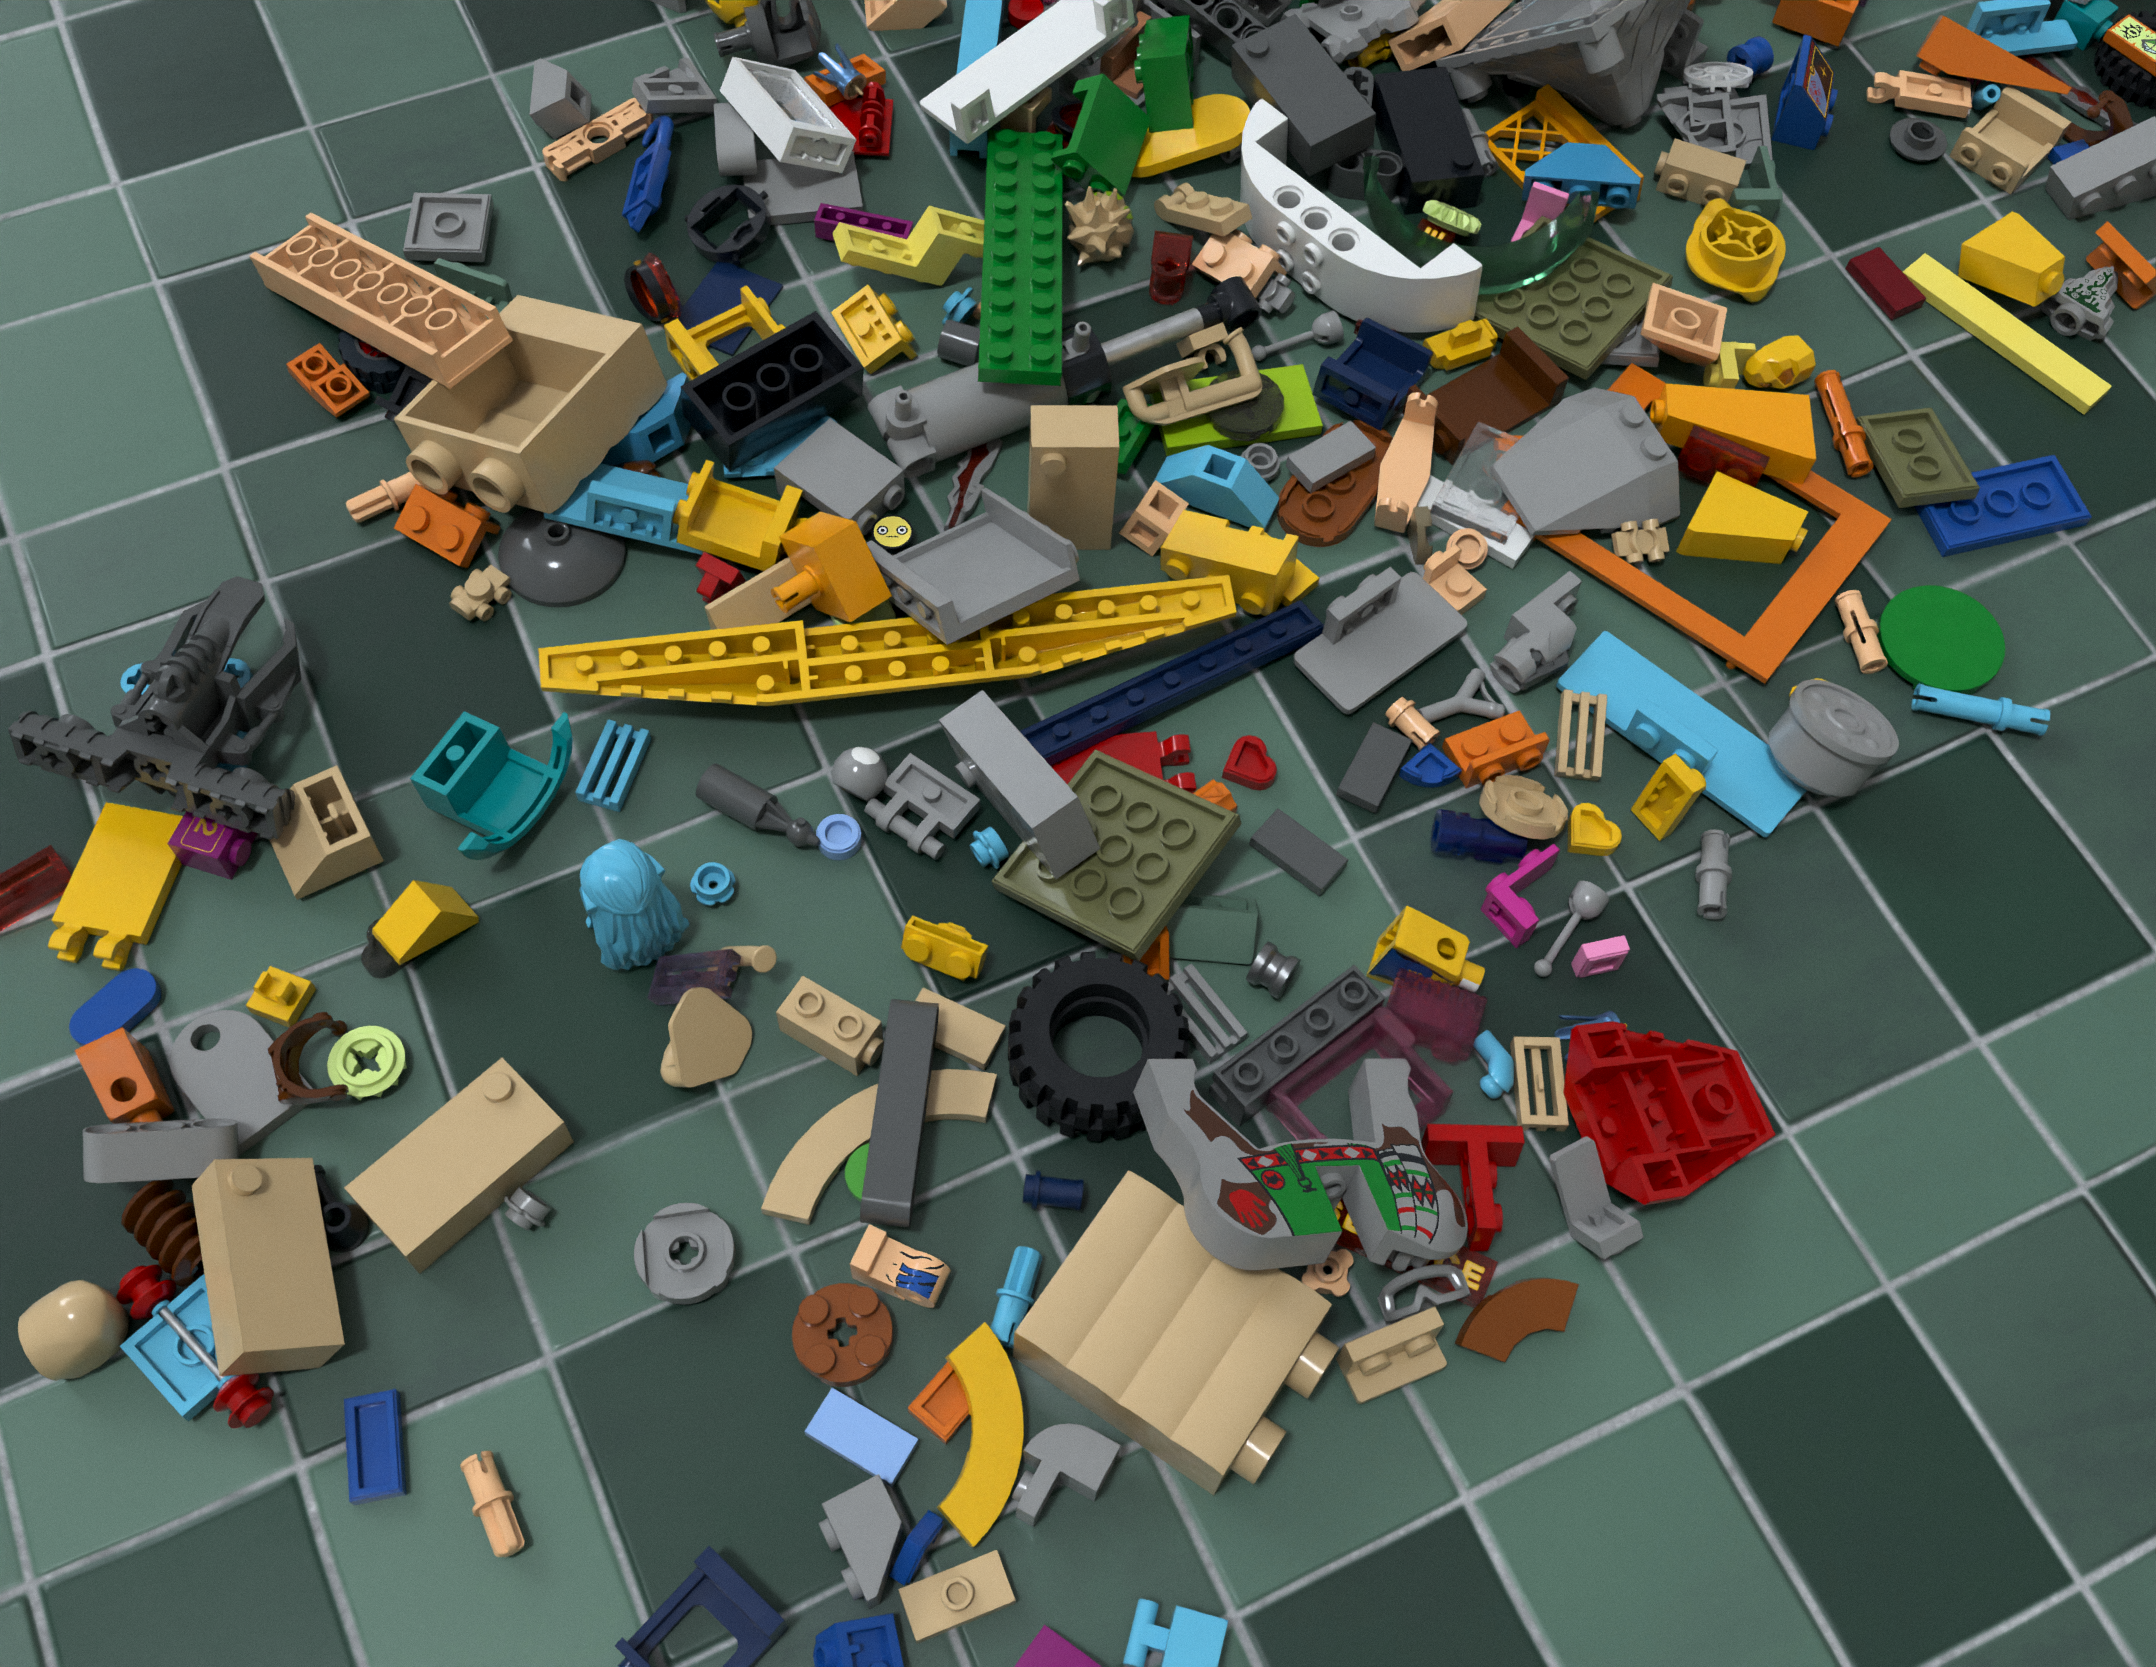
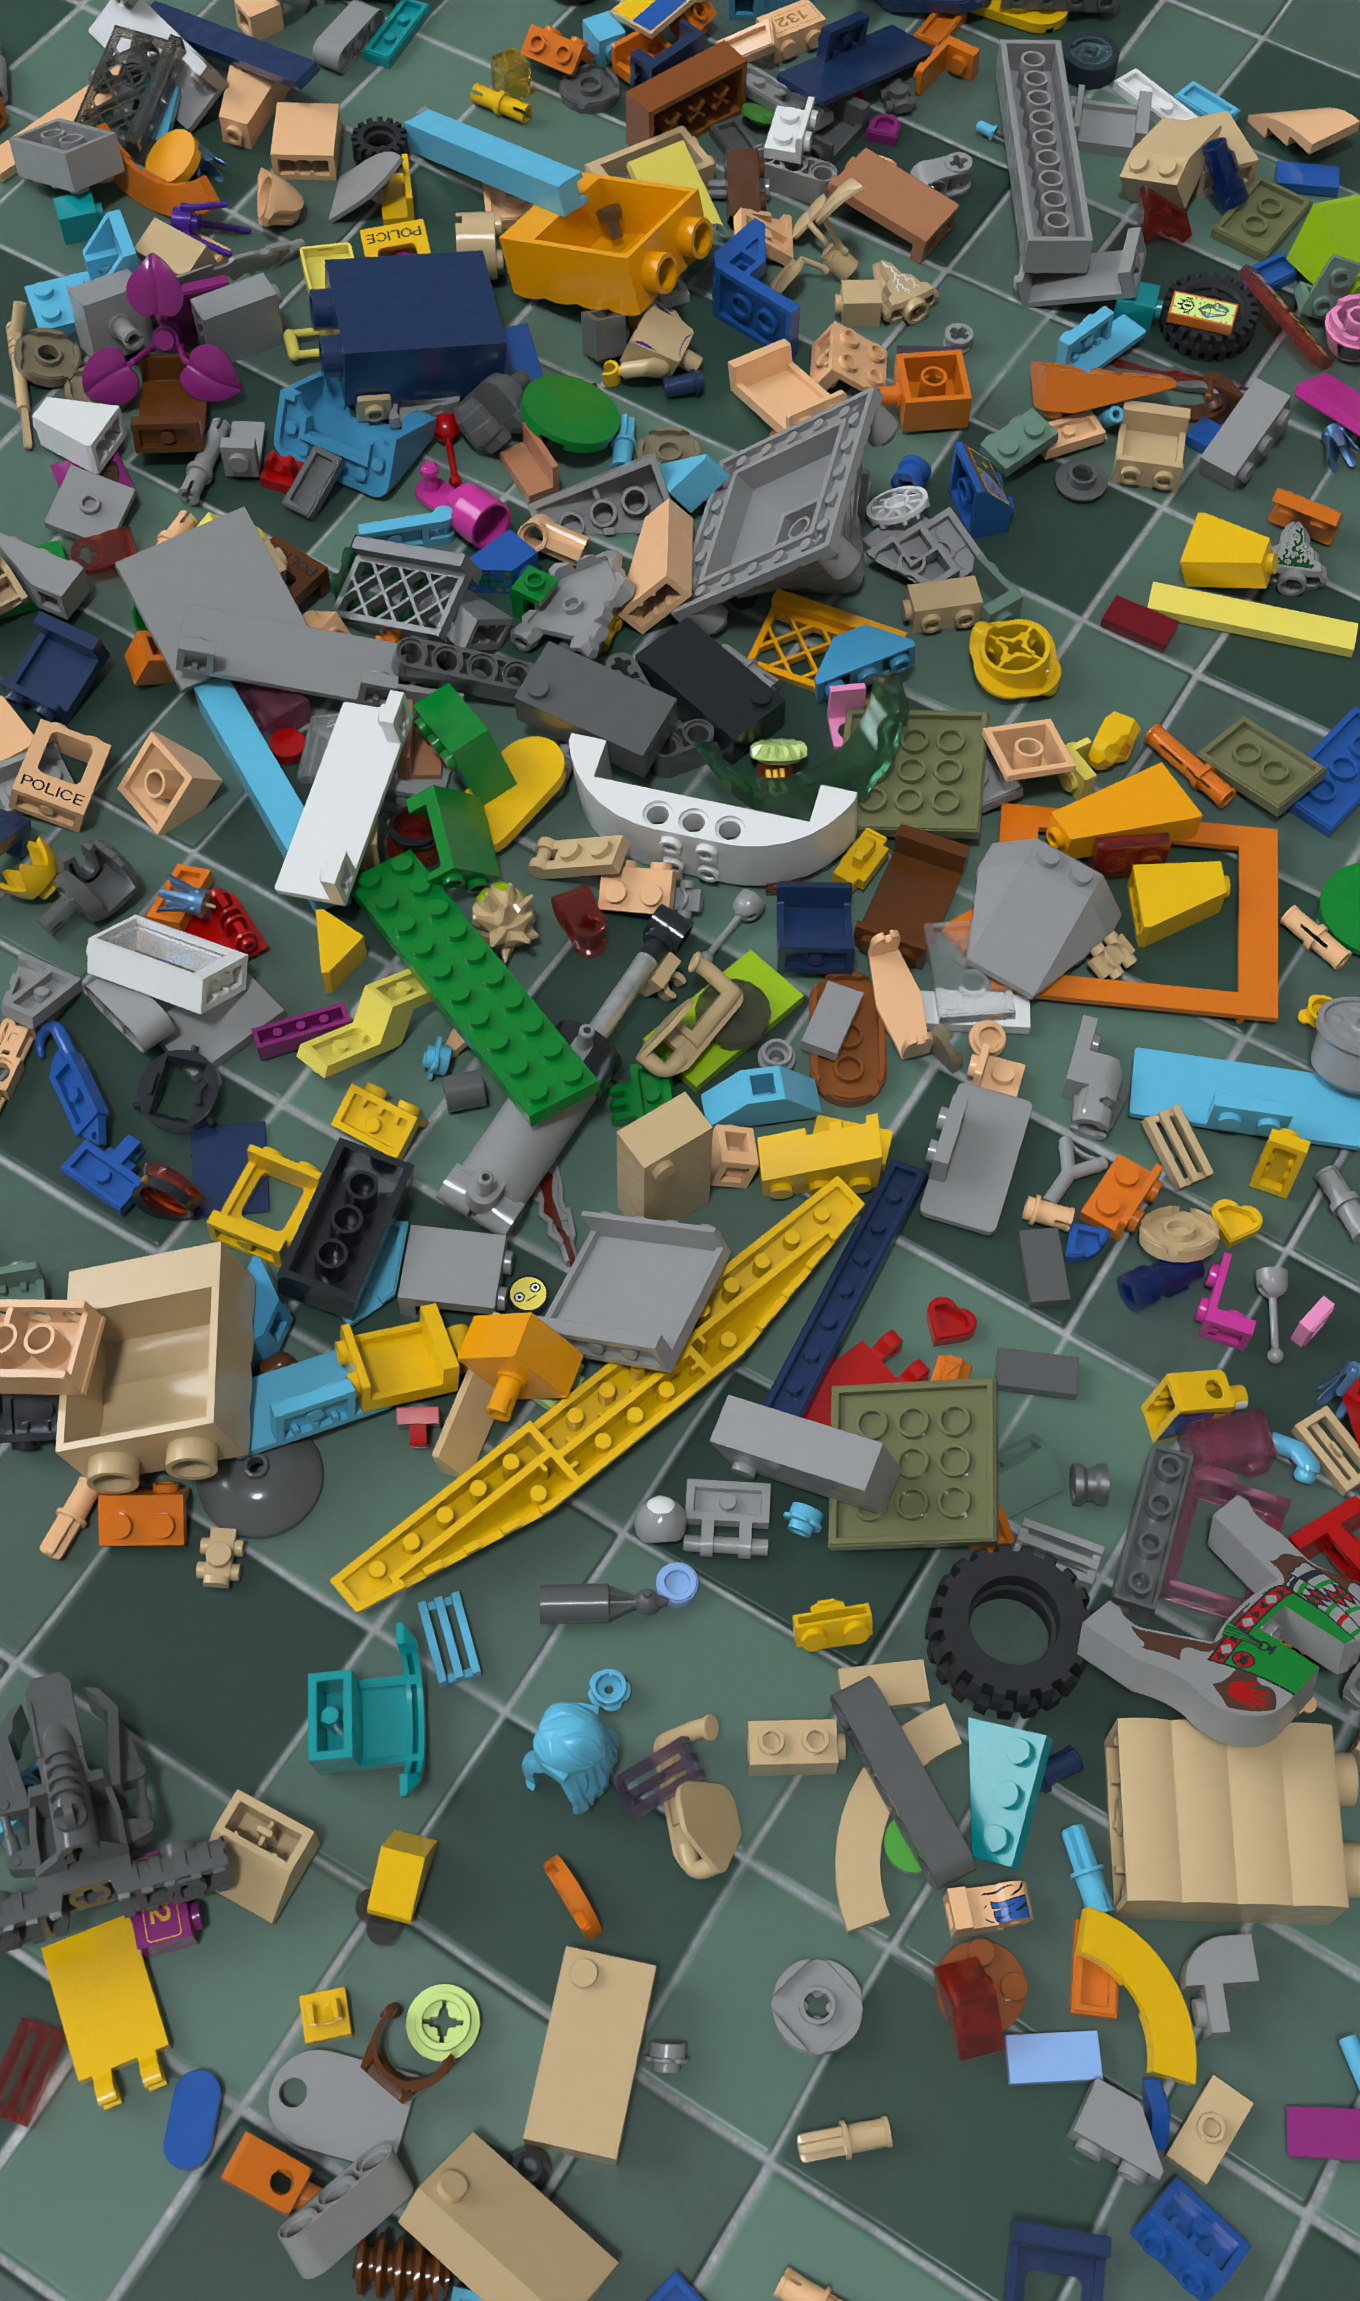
camera: 30 degrees left, 0 degrees up
none -> blue hinge [60,1134,145,1216]
none -> yellow slope [316,909,367,993]
none -> orange tile [542,1854,603,1941]
none -> tan axle [797,2116,893,2163]
none -> clear red slope [933,1956,1005,2063]
none -> wing [968,1717,1053,1871]
none -> sand green bracket [980,408,1058,477]

